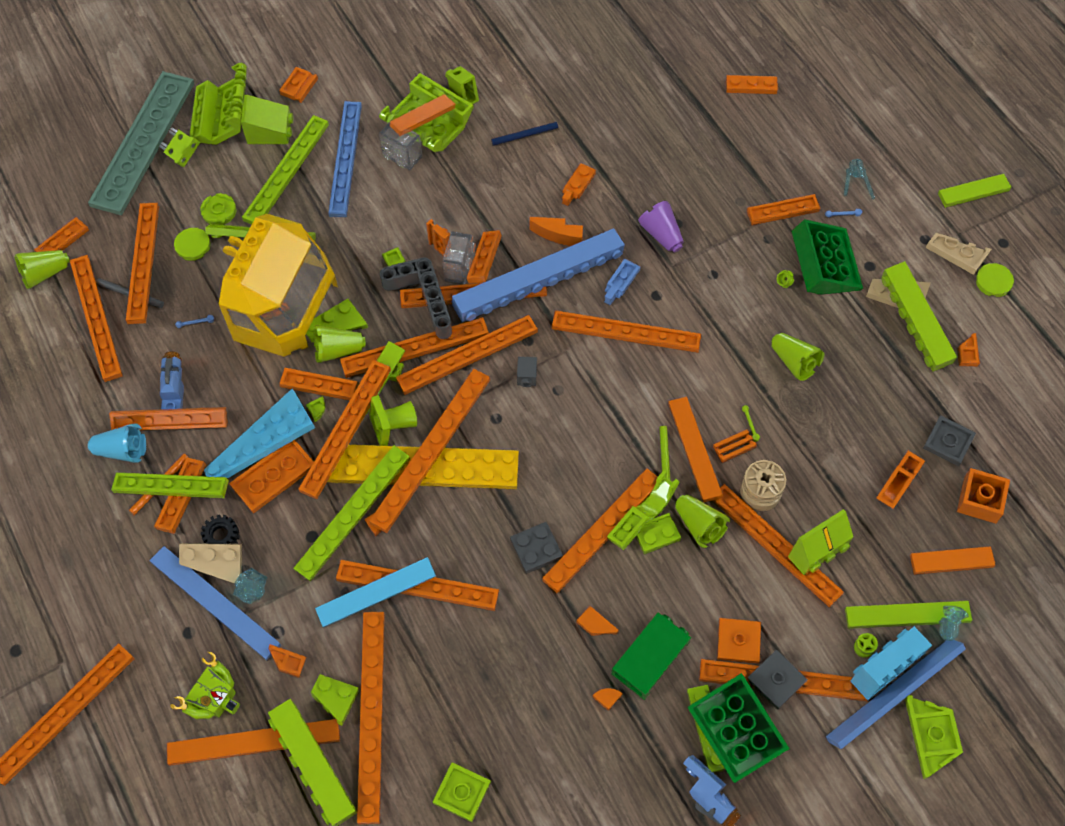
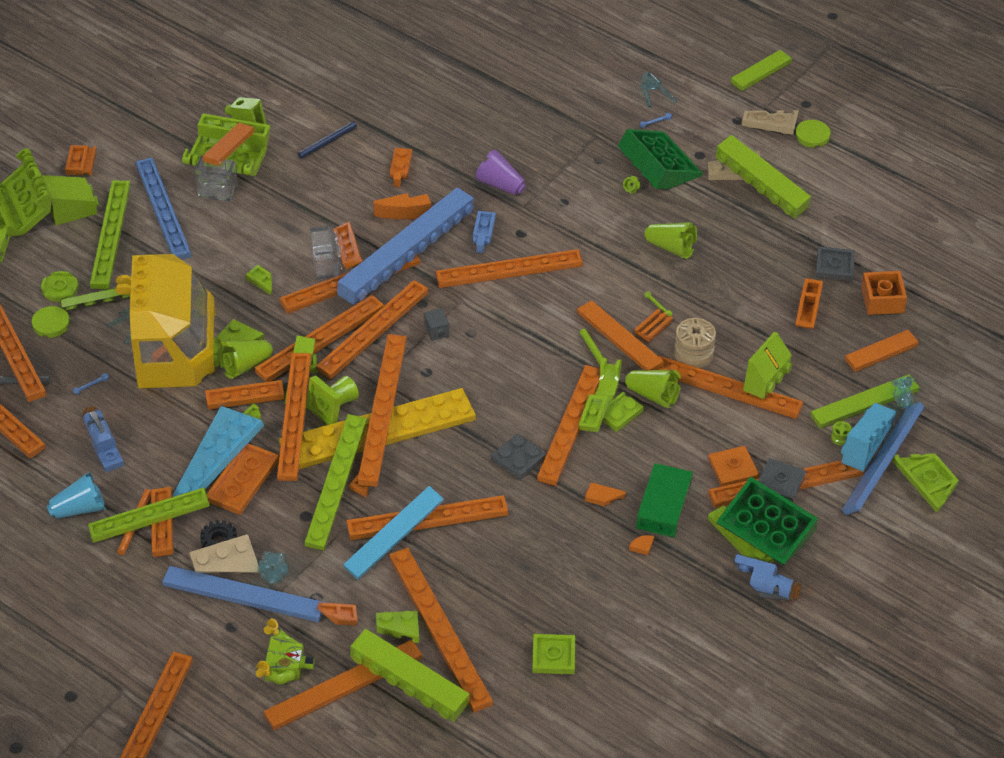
camera: 25 degrees left, 15 degrees down
orange tile [109,407,228,430] -> none
dark grey beam [380,257,452,339] -> none
orange plate [426,219,452,259] -> none
orange plate [726,75,778,94] -> none
orange tile [747,194,820,225] -> none
orange tile [957,333,980,367] -> none

